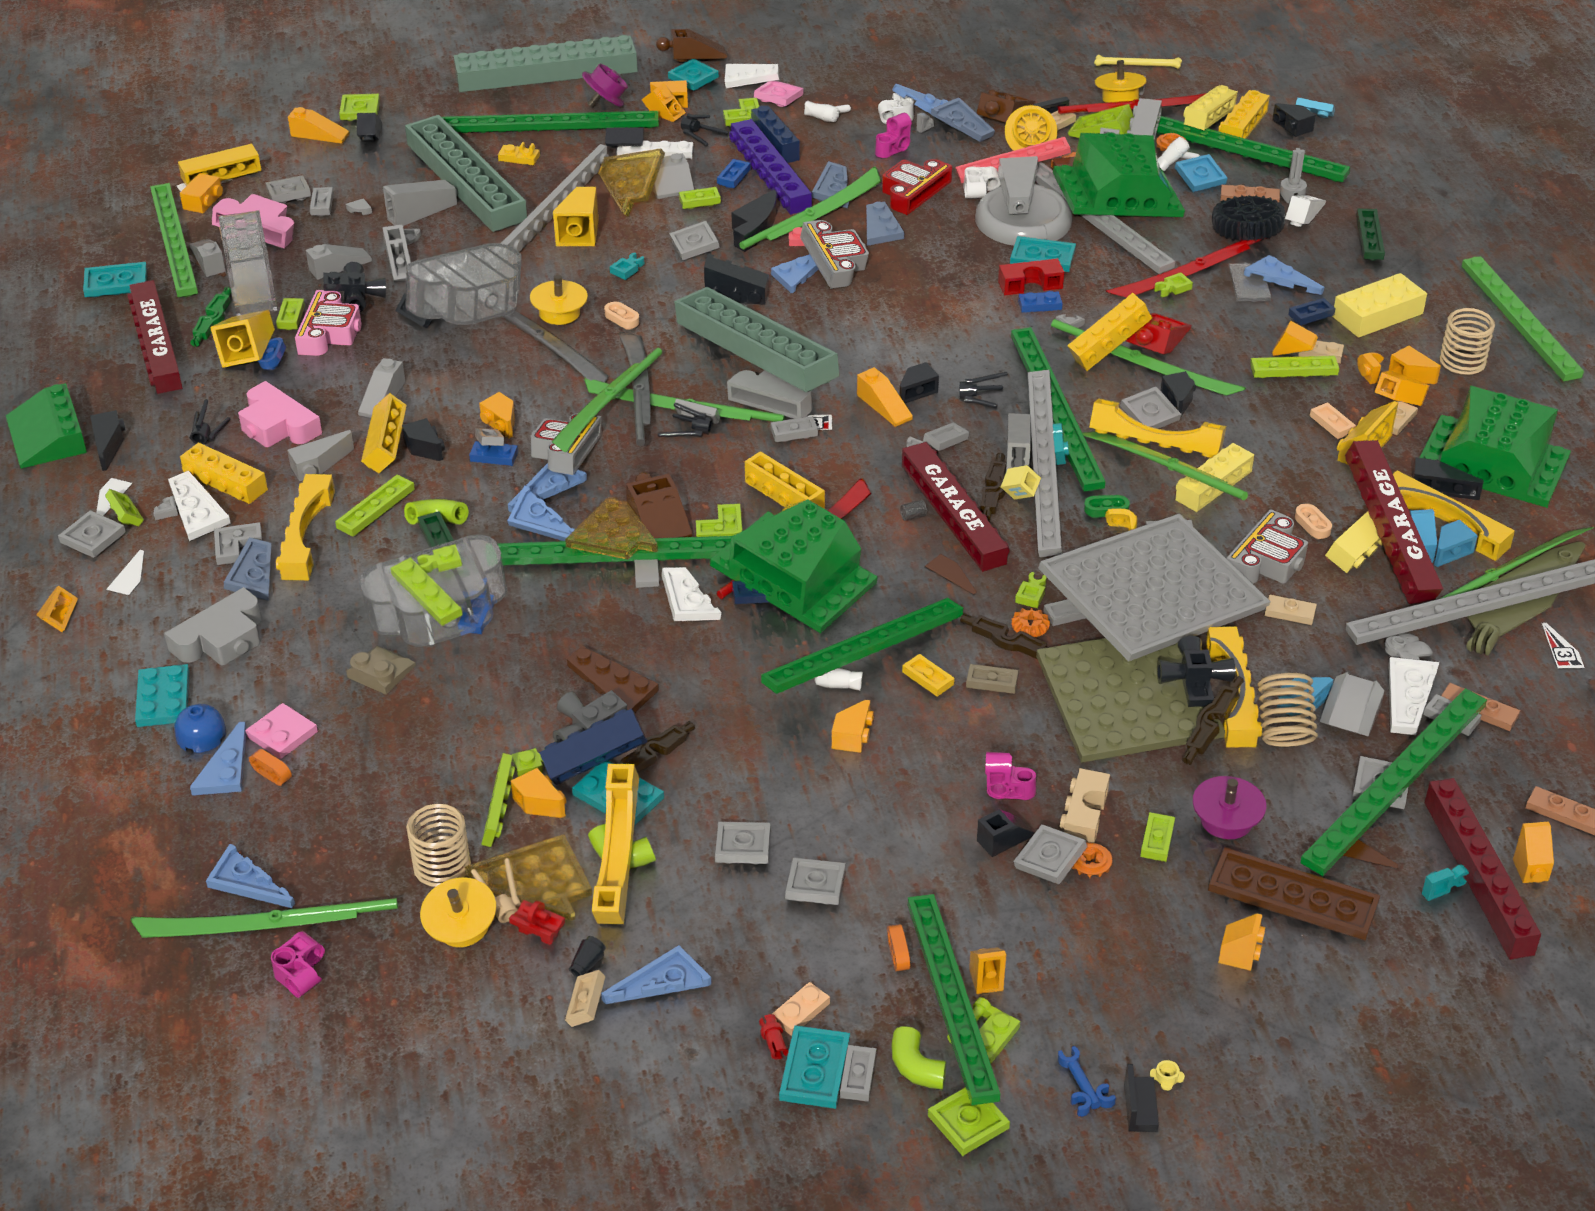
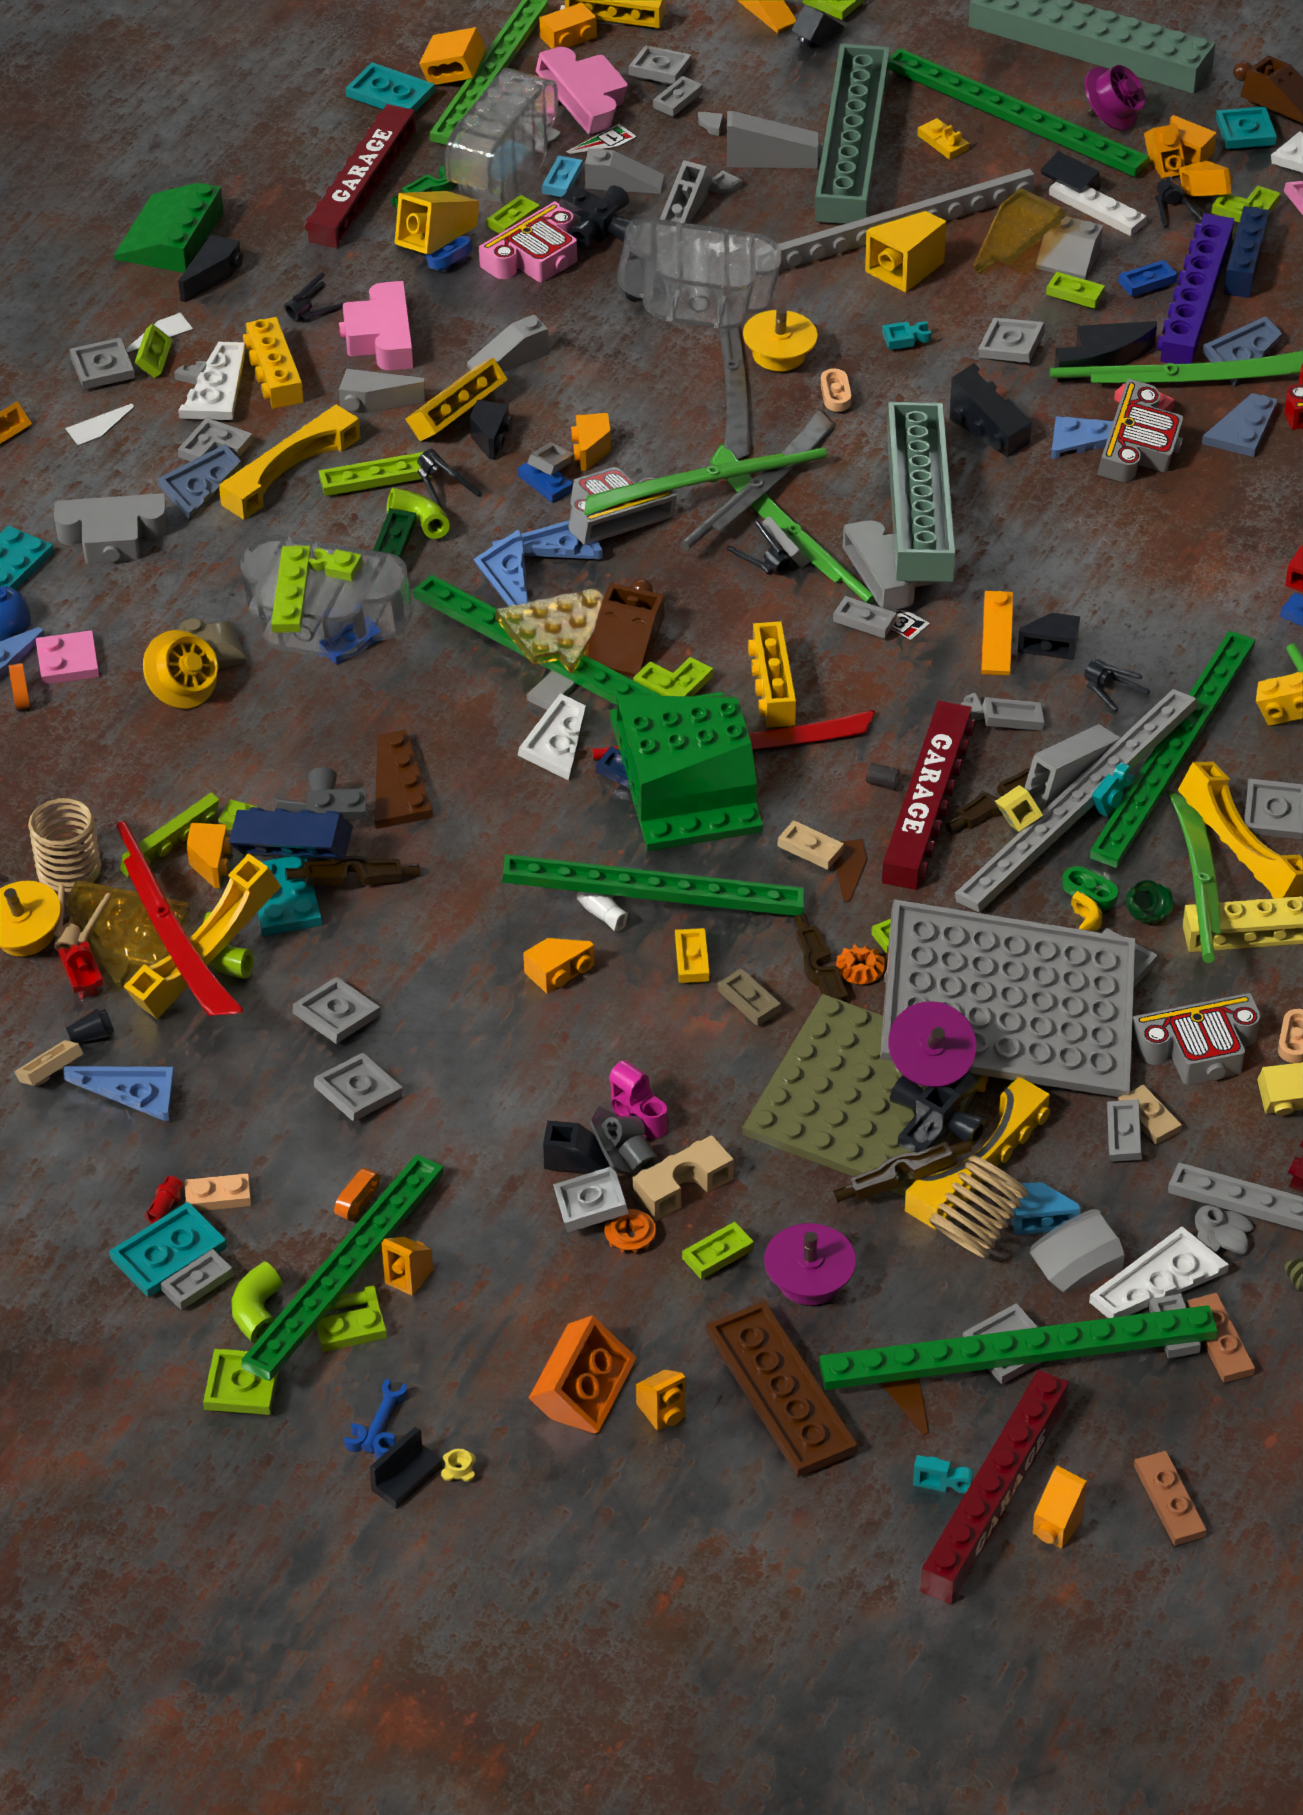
camera: 40 degrees right, 5 degrees up
none -> red piece [116,821,244,1016]
none -> yellow piece [143,630,218,709]
none -> black plant [417,449,481,509]
none -> light orange piece [419,27,487,85]
none -> orange slope [529,1315,637,1434]
none -> medium azure plate [542,155,583,197]
none -> sticker [566,124,637,154]
none -> dark grey panel [589,1106,659,1176]
none -> tan plate [778,820,844,870]
none -> magenta piece [888,1001,976,1087]
none -> light grey plate [1107,1099,1142,1162]
none -> dark green hair [1126,880,1174,925]
none -> light orange slope [1179,161,1233,196]

